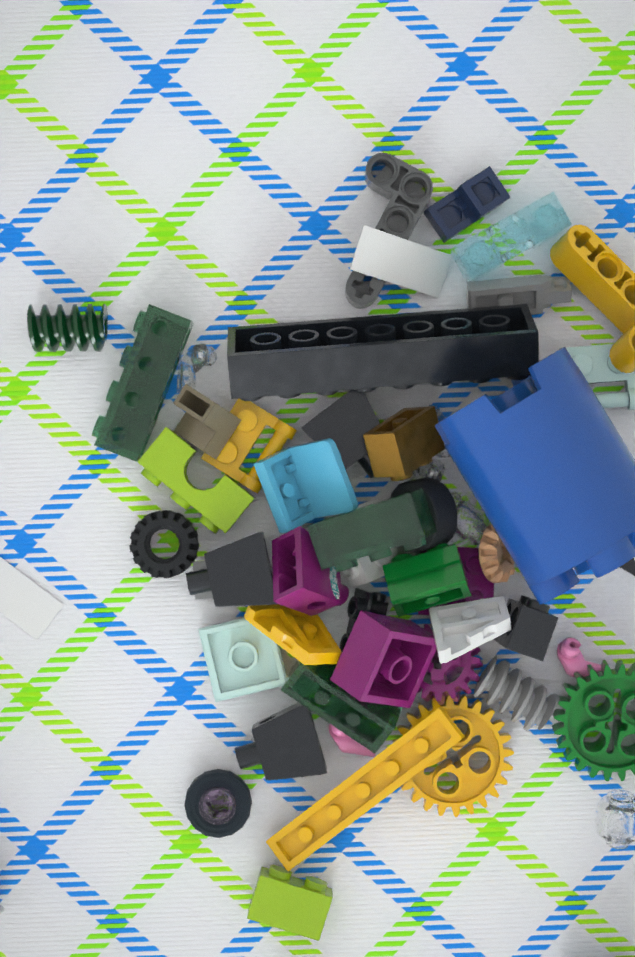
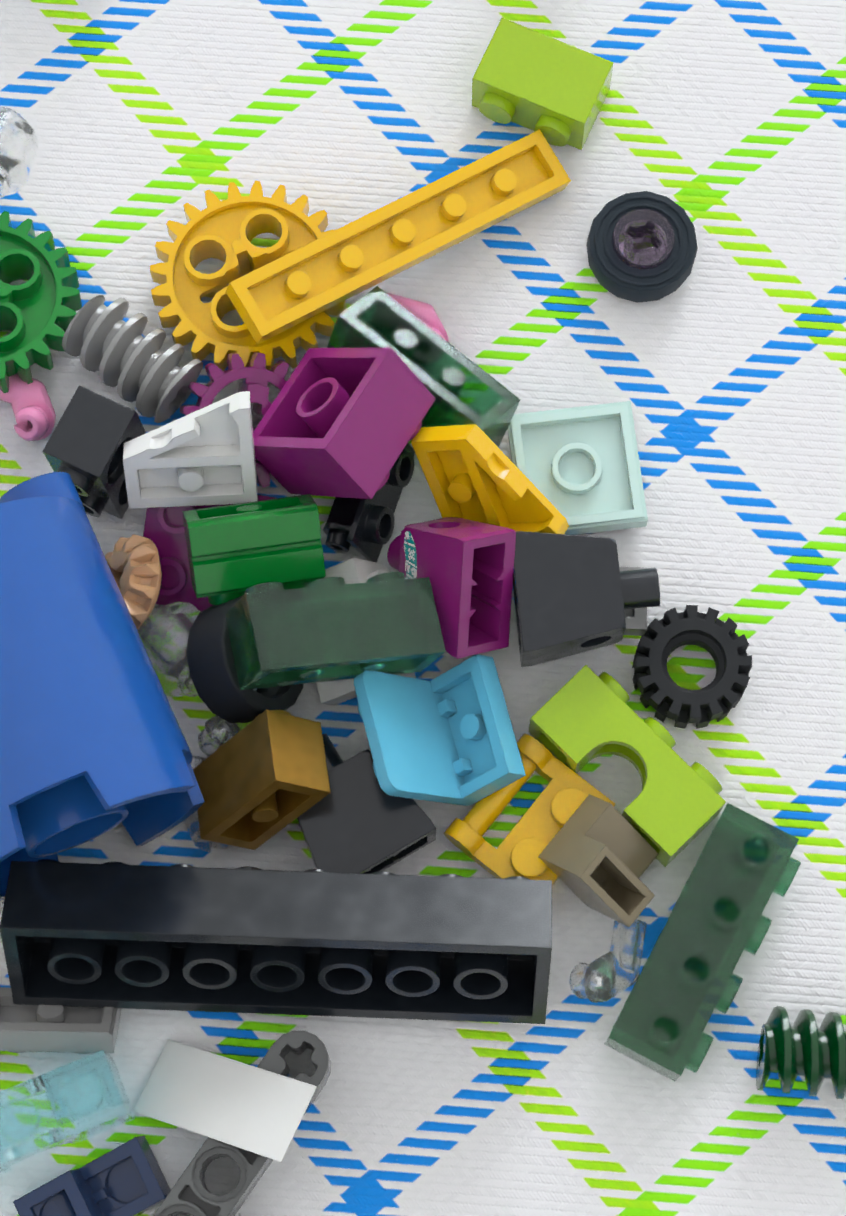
camera: 170 degrees left, 15 degrees down
black torso [235,699,327,780] -> none

